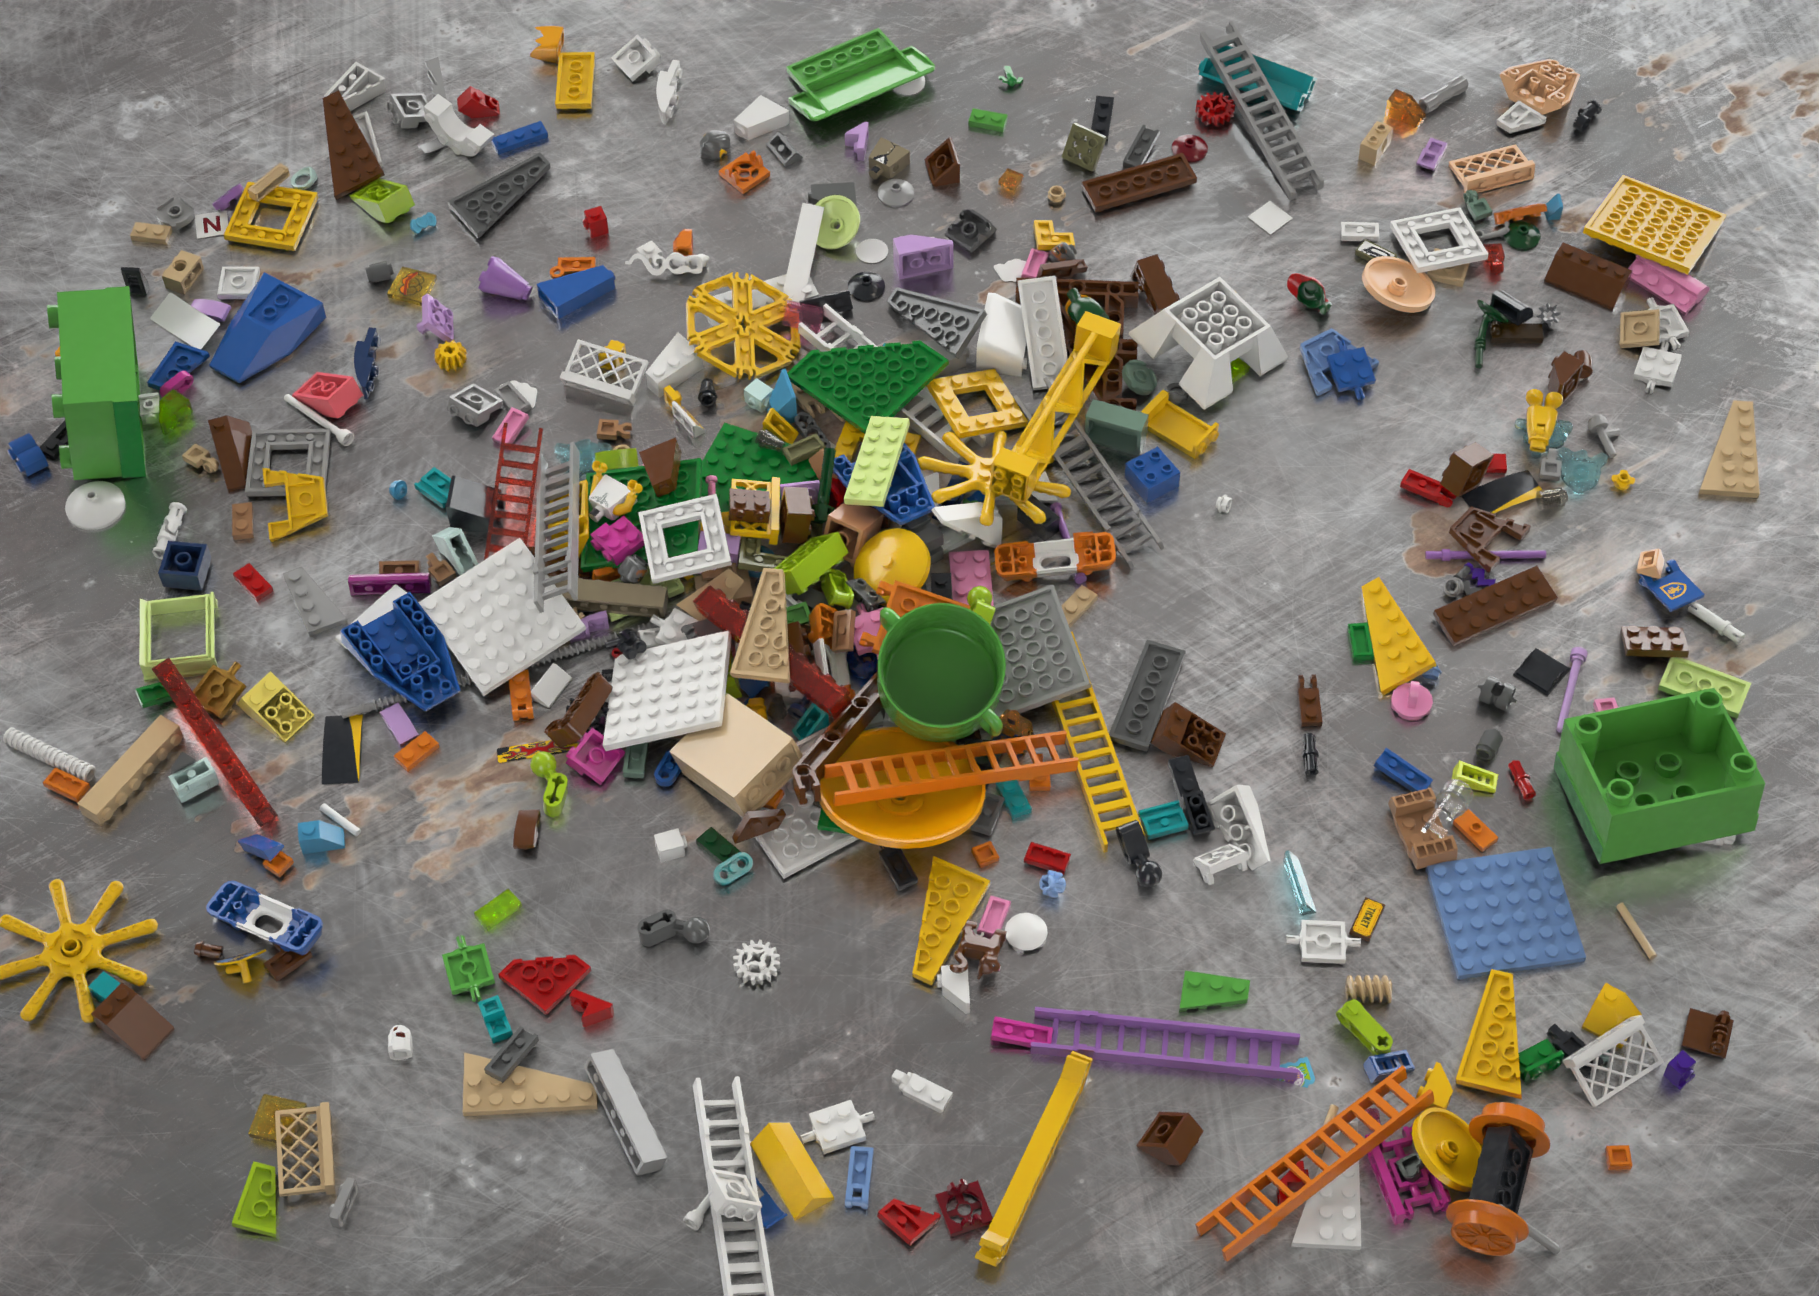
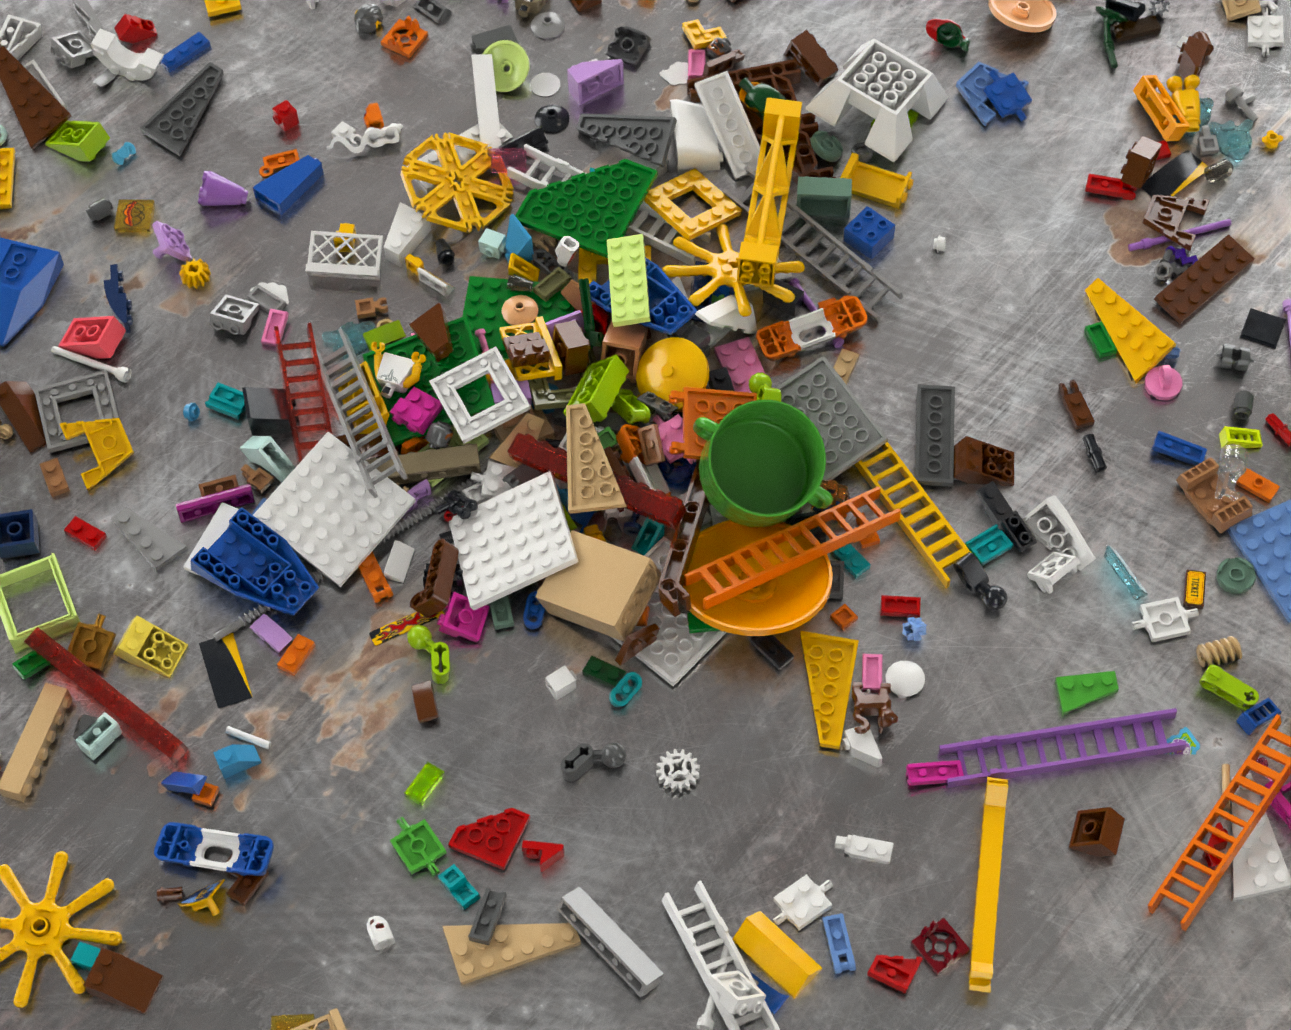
camera: 15 degrees left, 5 degrees up
none -> light nougat dish [502,295,538,326]
none -> white rock [555,236,579,267]
none -> light orange brick [1133,75,1190,142]
none -> sand green tile [1216,557,1256,594]

